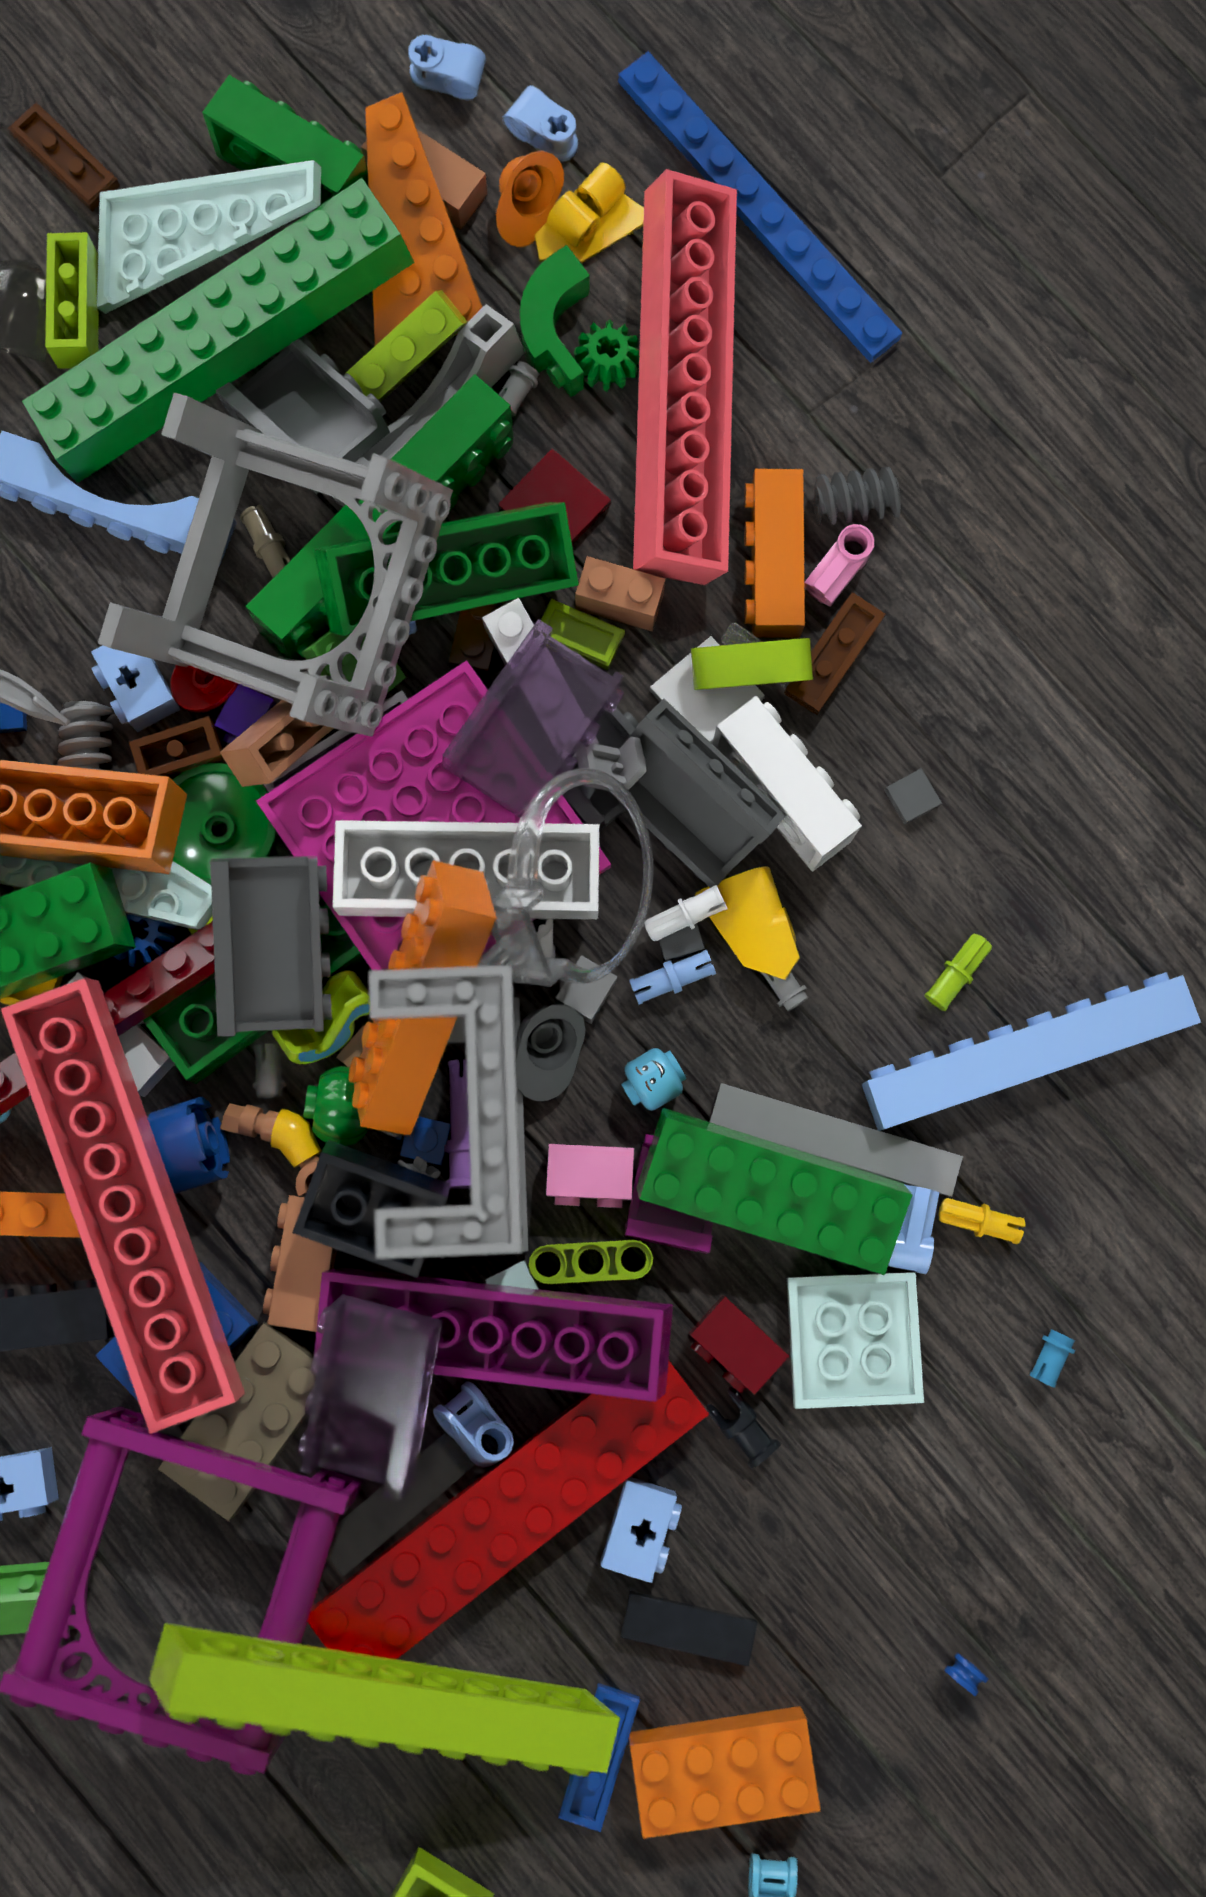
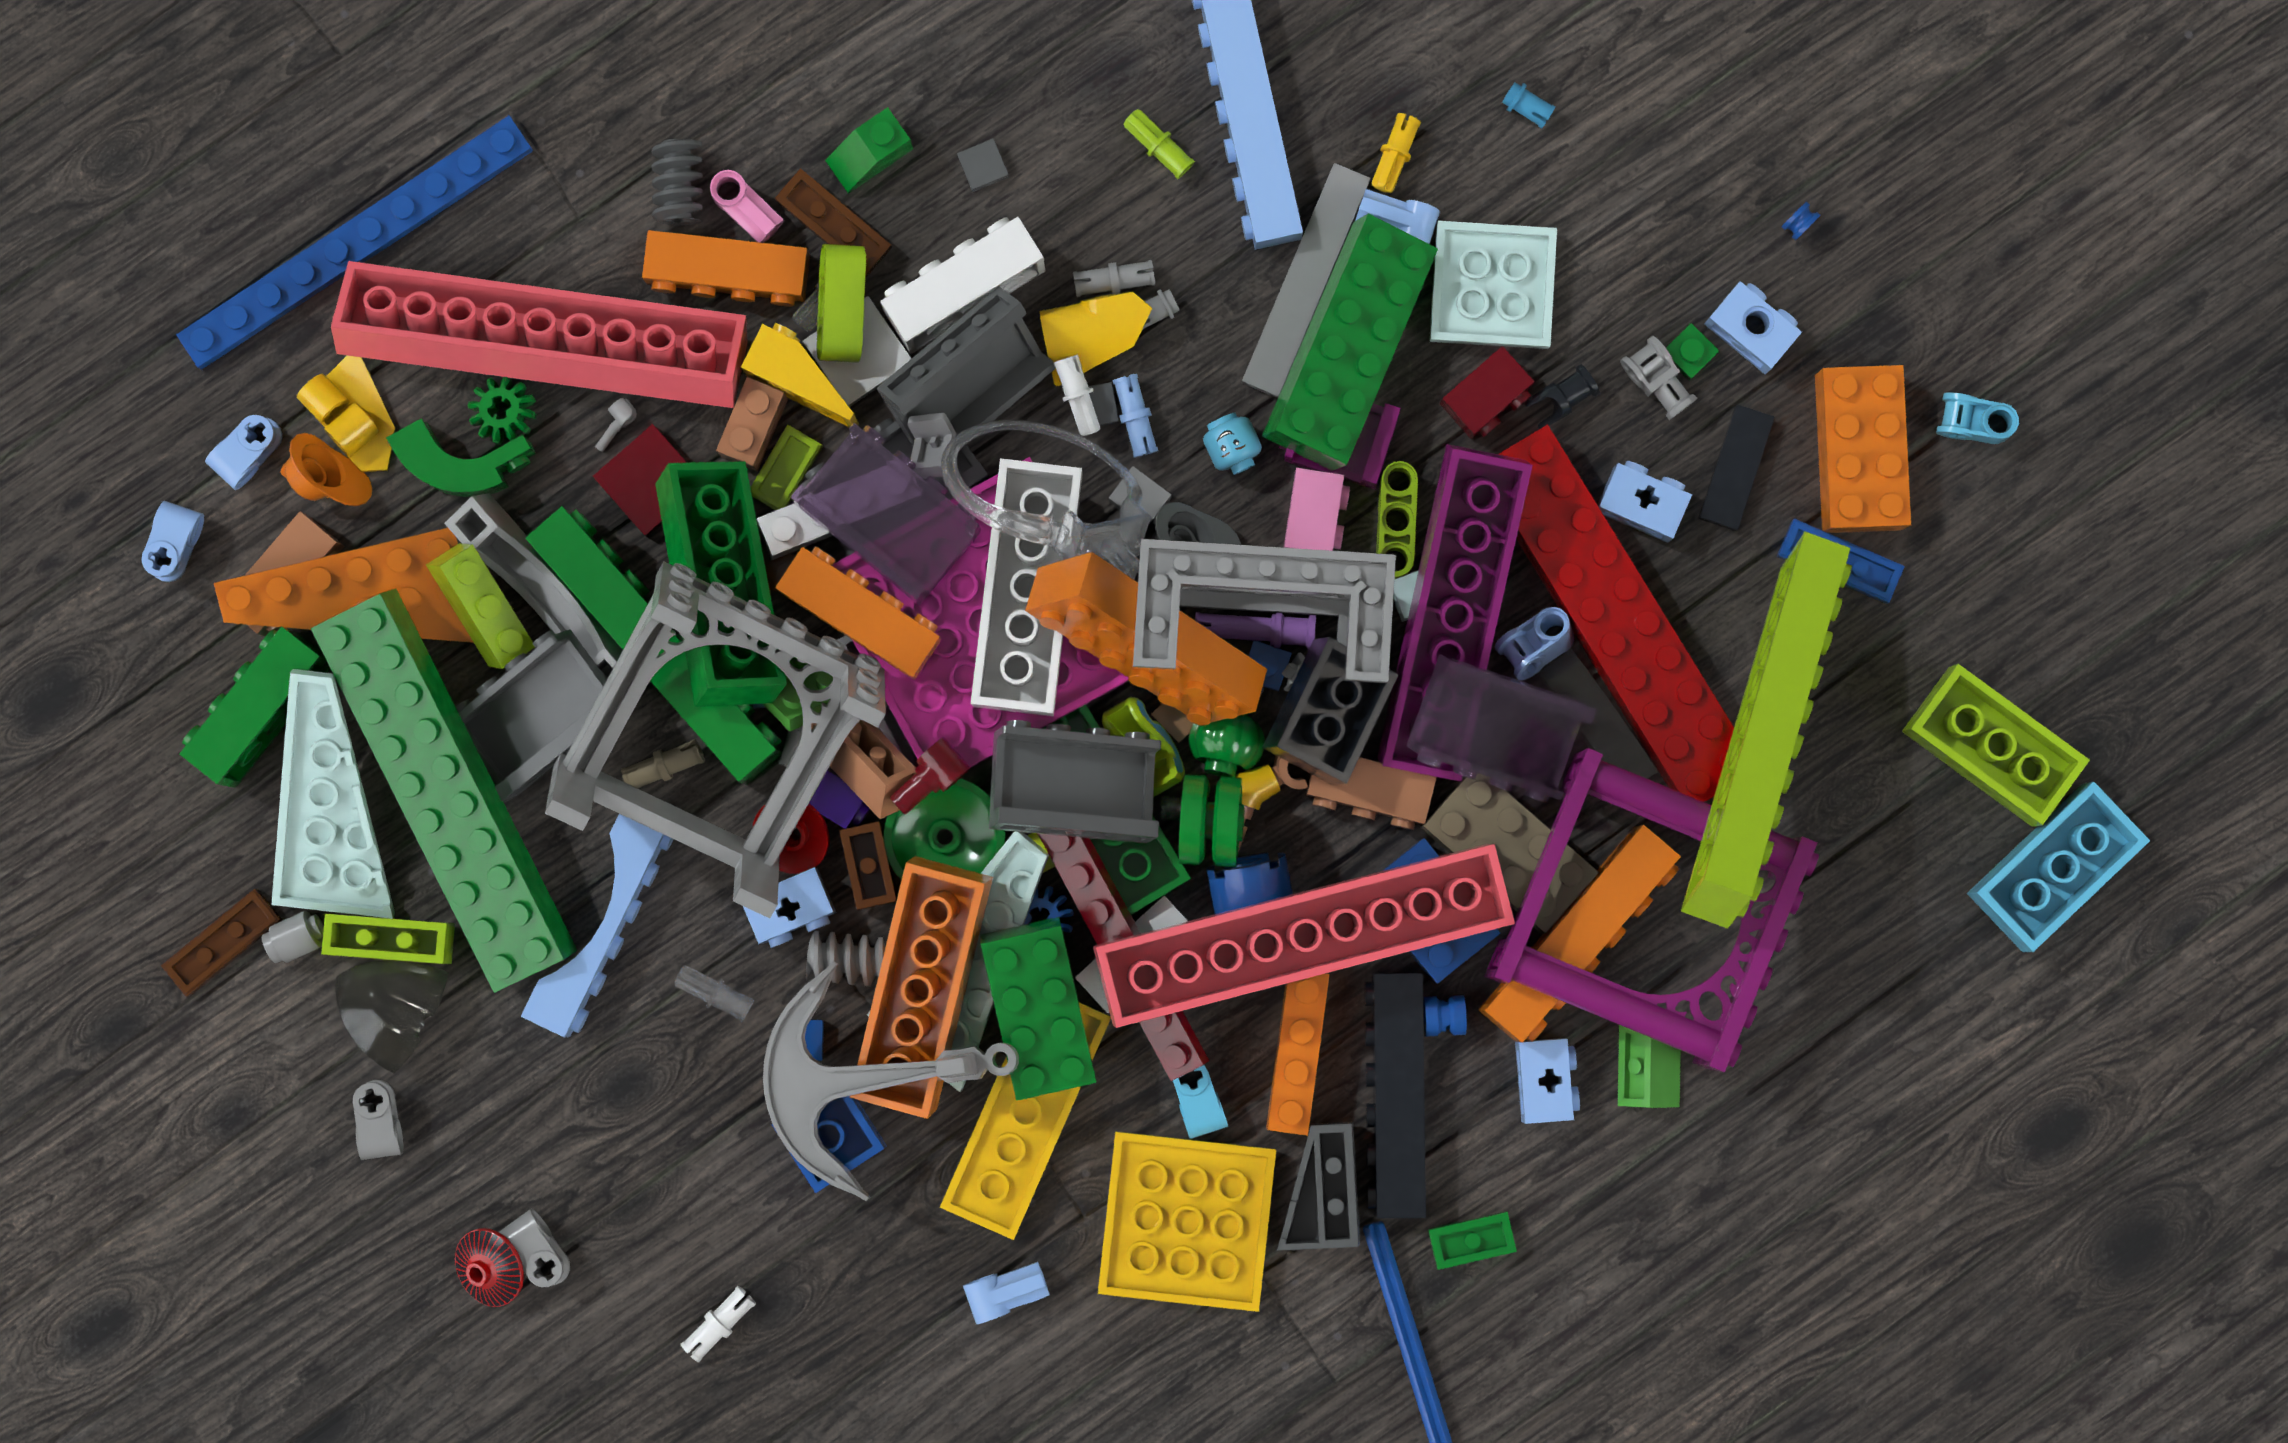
camera: 80 degrees left, 5 degrees up
light grey pin [499,361,539,416] -> none
none -> light grey brick [262,911,324,964]
none -> light grey hand [595,398,637,452]
none -> clear axle [674,966,755,1022]
none -> yellow slope [741,323,859,431]
none -> orange brick [775,546,941,680]
none -> green slope [825,107,913,194]
none -> dark red pin [890,737,971,815]
none -> light grey pin [1073,260,1155,297]
none -> green wheel [1179,774,1245,867]
none -> blue wheel [1423,995,1467,1037]
none -> orange brick [1478,825,1681,1043]
none -> light grey connector [1620,336,1698,420]
none -> green plate [1666,323,1719,381]
none -> light blue brick [1704,281,1802,374]

